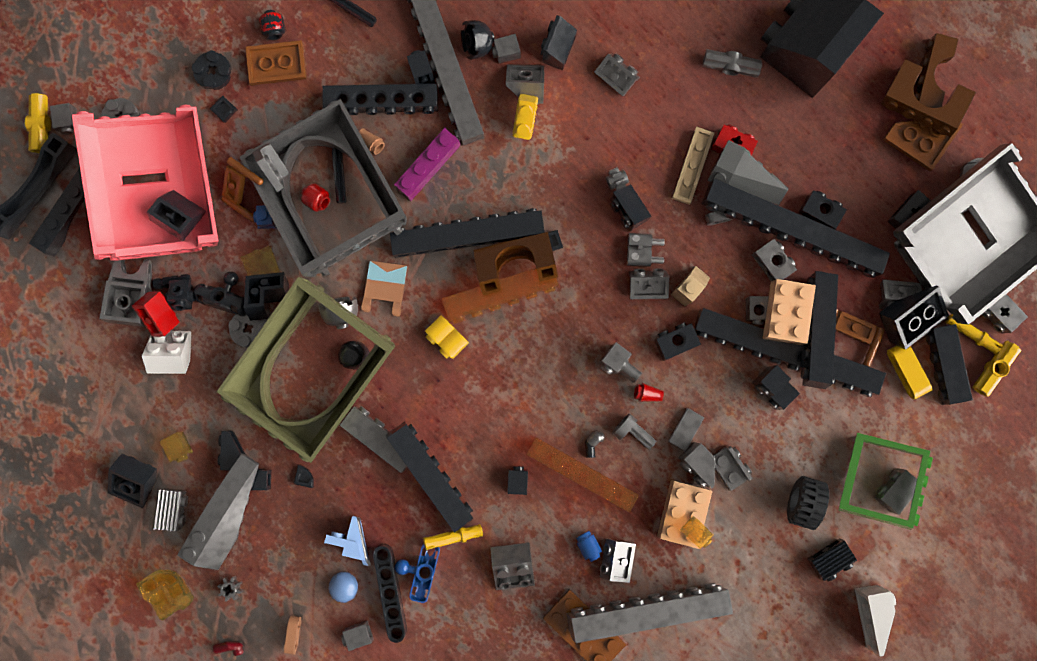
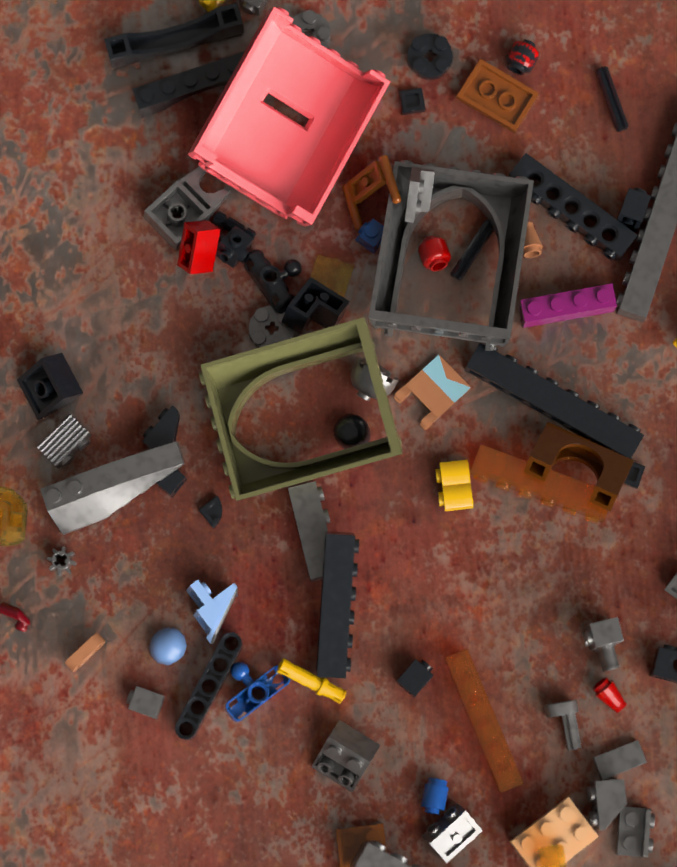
camera: 40 degrees right, 5 degrees down
white slope [142,330,191,374] -> none
black slope [147,190,206,241] -> none
clear yellow brick [160,432,193,463] -> none
arm [585,431,605,458] -> none

